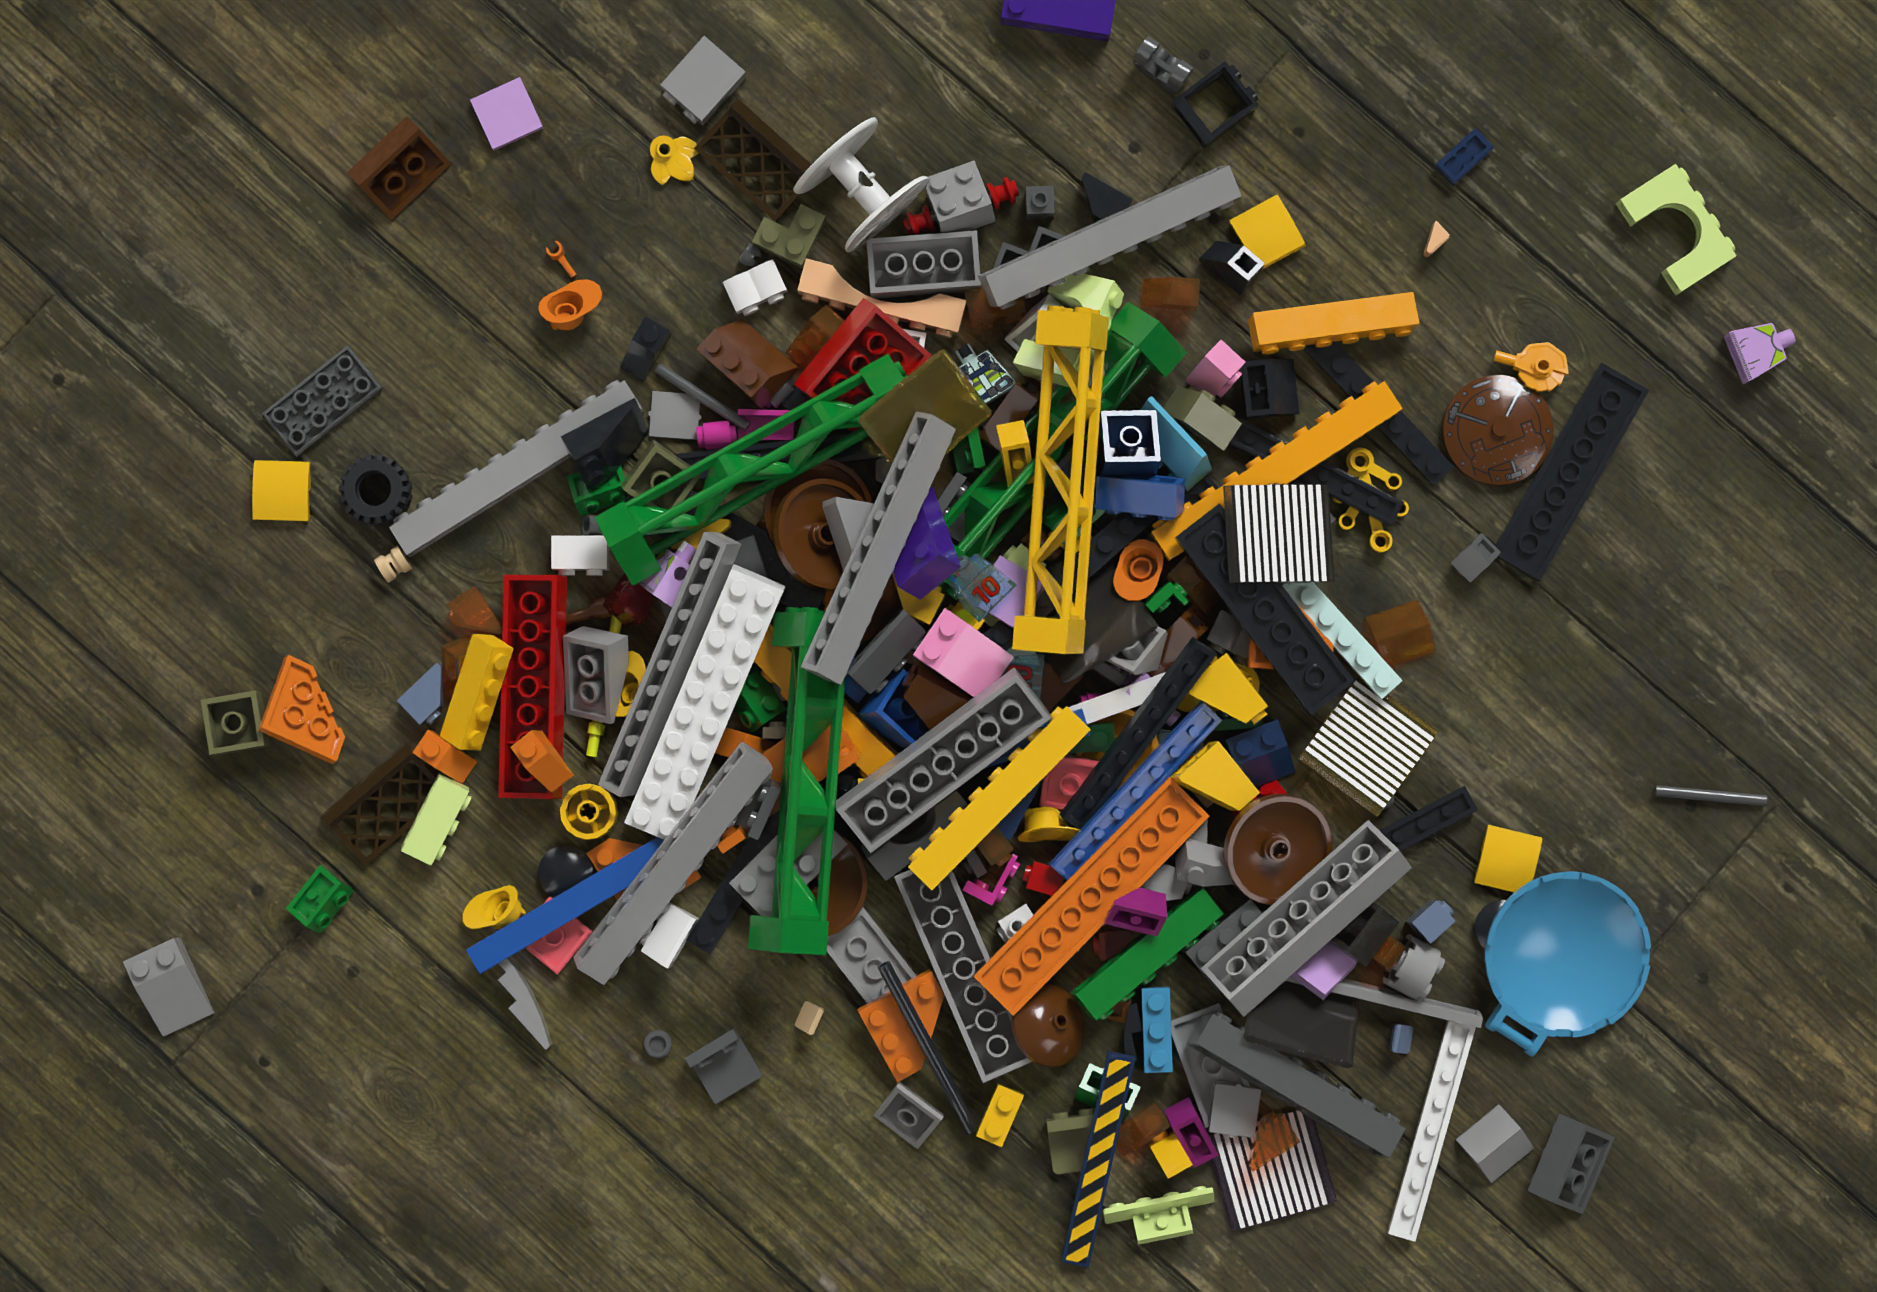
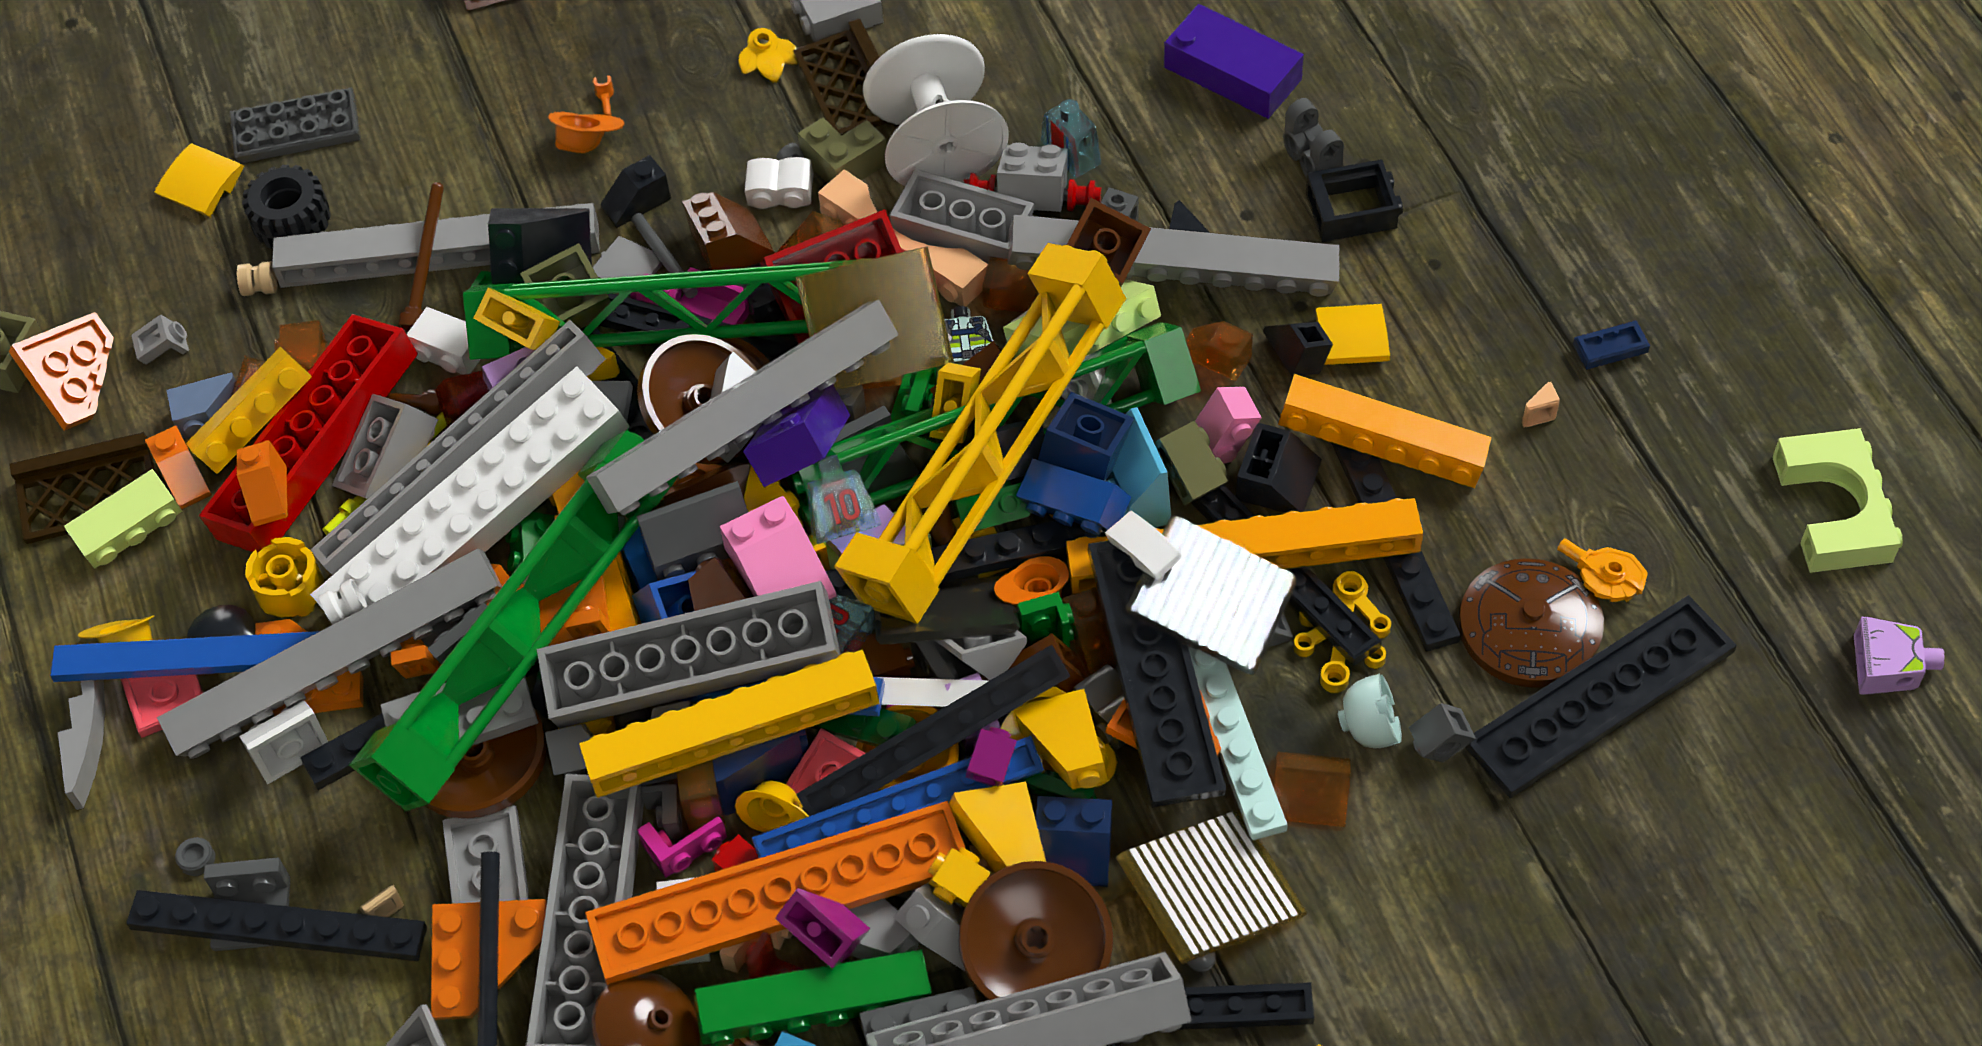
camera: 30 degrees right, 30 degrees down
none -> black plate [126,890,428,962]
none -> light grey bracket [131,315,189,365]
none -> white wheel [319,579,367,624]
none -> reddish brown piece [398,182,444,332]
none -> yellow slope [473,288,560,350]
none -> yellow brick [928,847,991,907]
none -> magenta brick [966,727,1017,787]
none -> clear light blue torso [1041,99,1101,178]
none -> reddish brown brick [1067,198,1151,287]
none -> white slope [1105,511,1183,580]
none -> light aqua cylinder [1338,674,1402,749]

